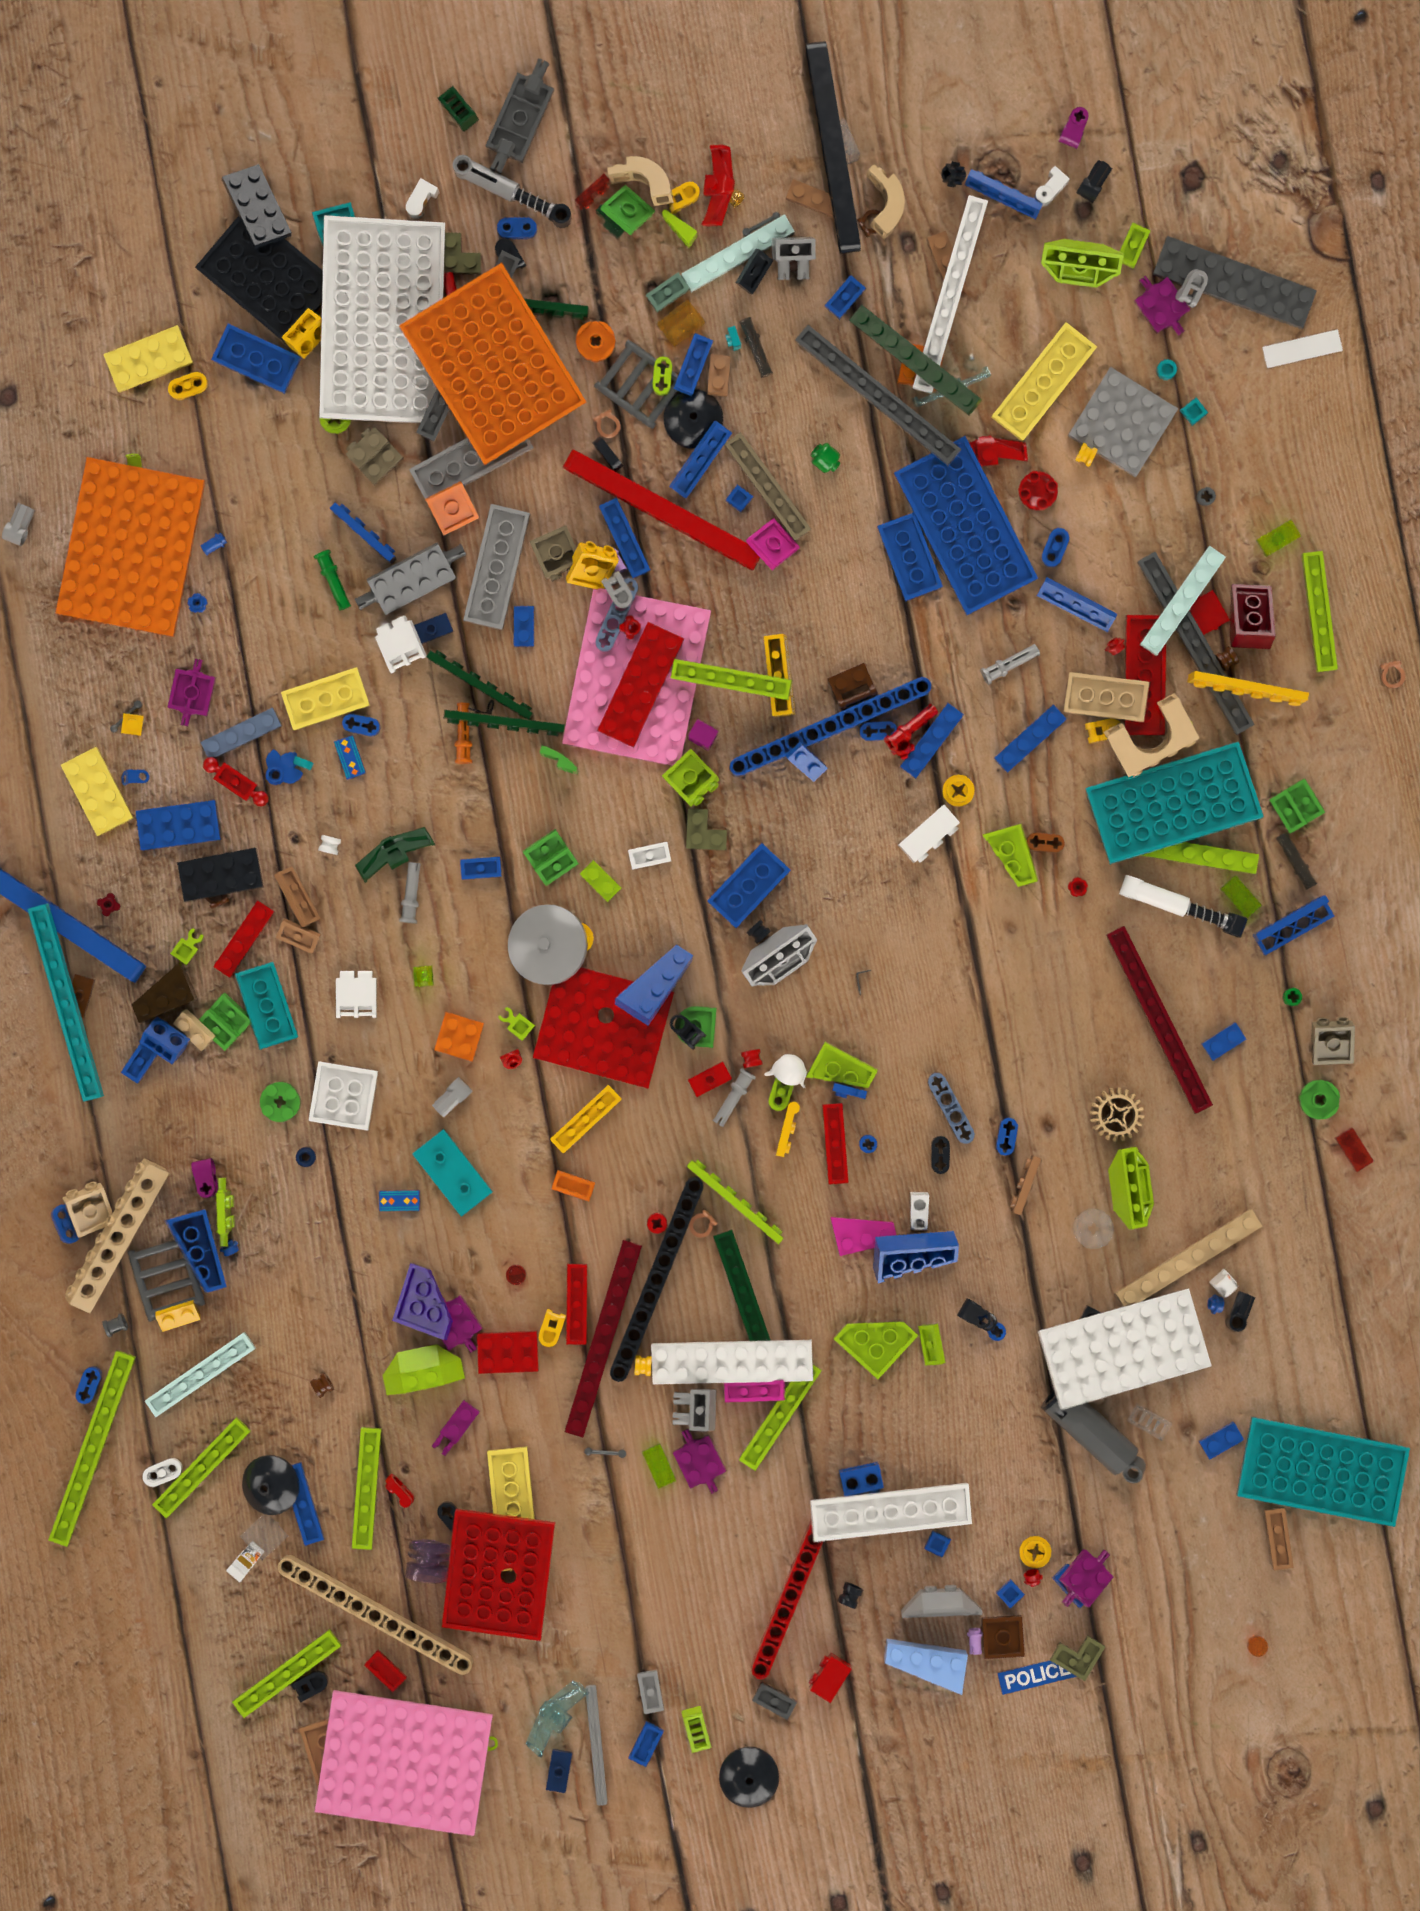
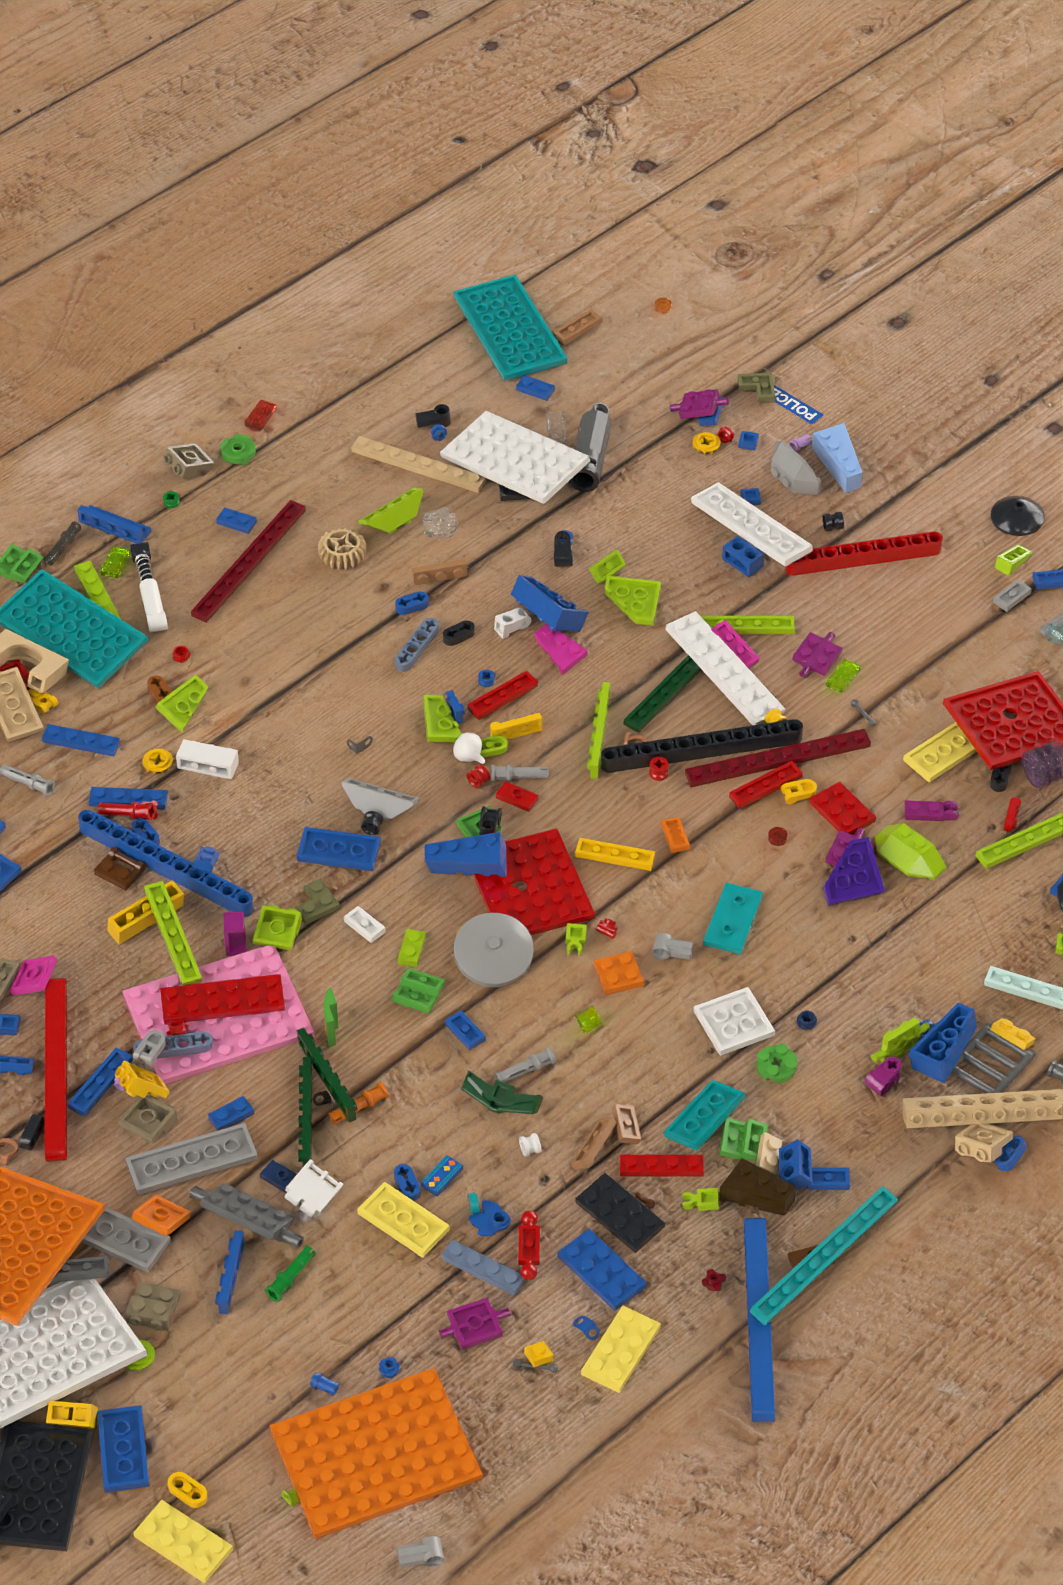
camera: 120 degrees left, 40 degrees down
reddish brown wheel [310,1373,334,1398] -> none
white plate [336,971,377,1018] -> none
blue tile [379,1190,420,1211] -> none
light grey brick [673,1389,716,1431] -> none
dark grey plate [752,1682,797,1720] -> none
red brick [808,1652,852,1703] -> none
reddish brown plate [982,1615,1025,1659] -> none
white leg [1209,1269,1238,1297] -> none

